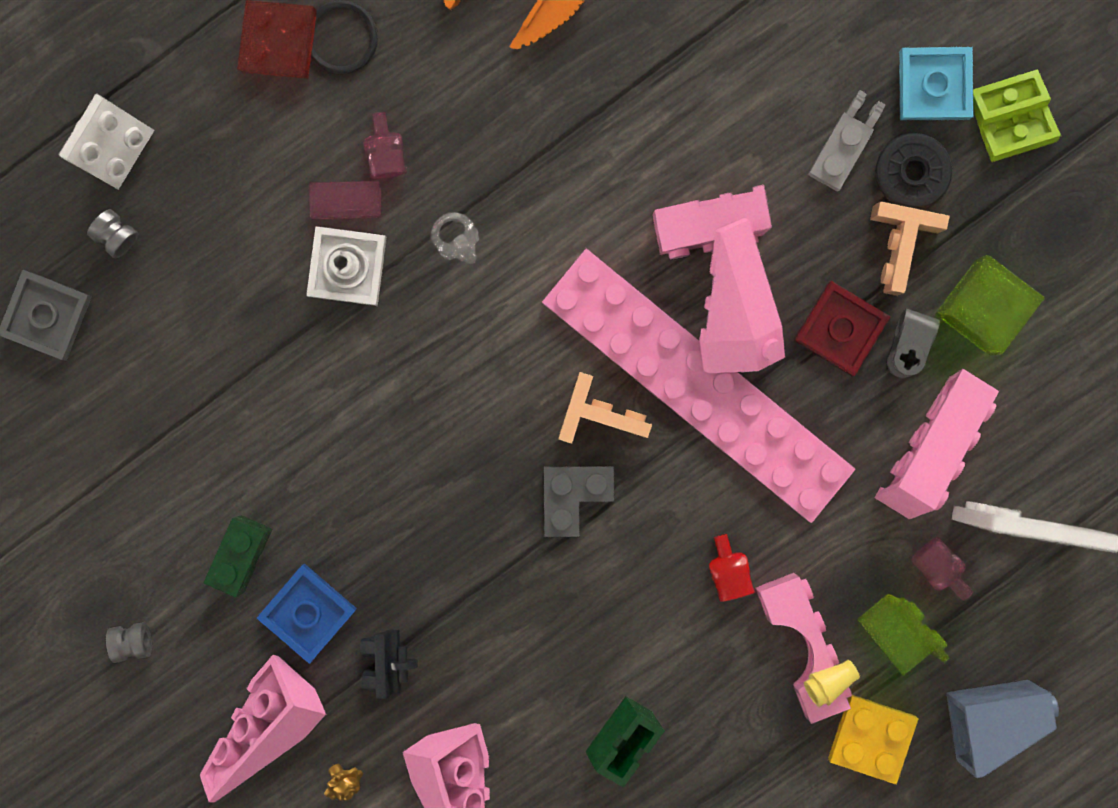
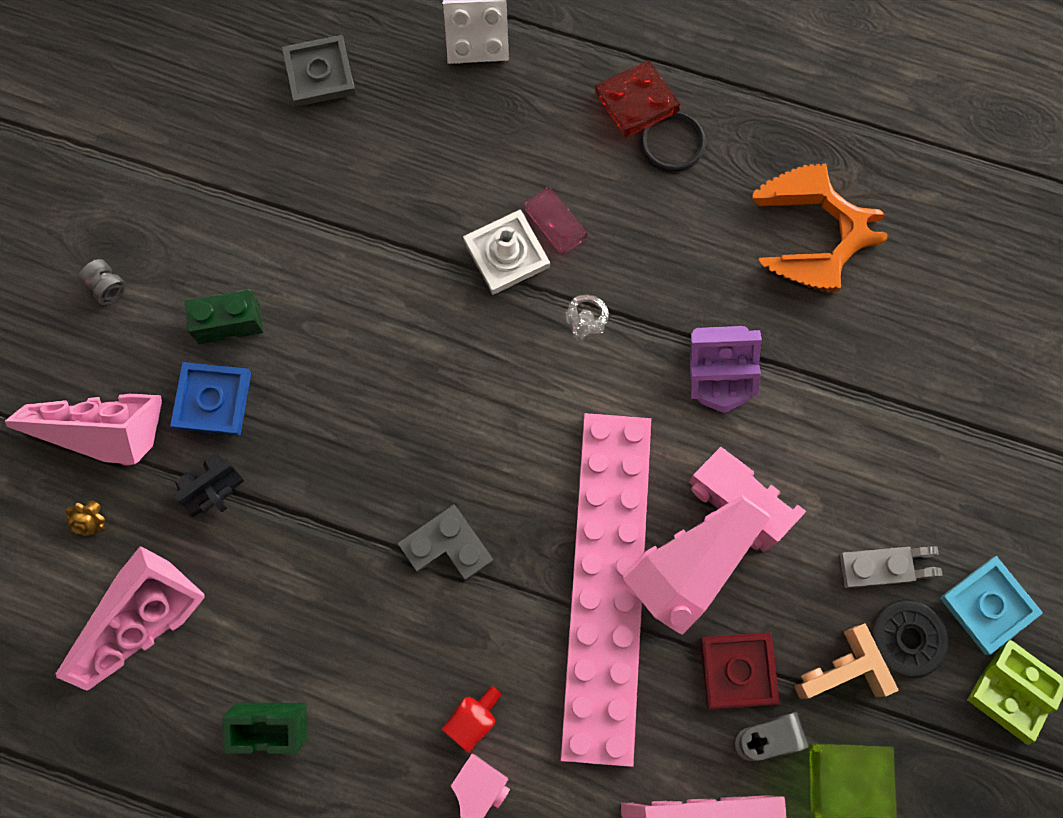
camera: 55 degrees right, 15 degrees down
flat silver wheel [87,209,138,259] -> none
clear pink piece [363,112,407,179] -> none
light nougat bracket [558,372,652,444] -> none
none -> medium lavender piece [690,326,762,413]

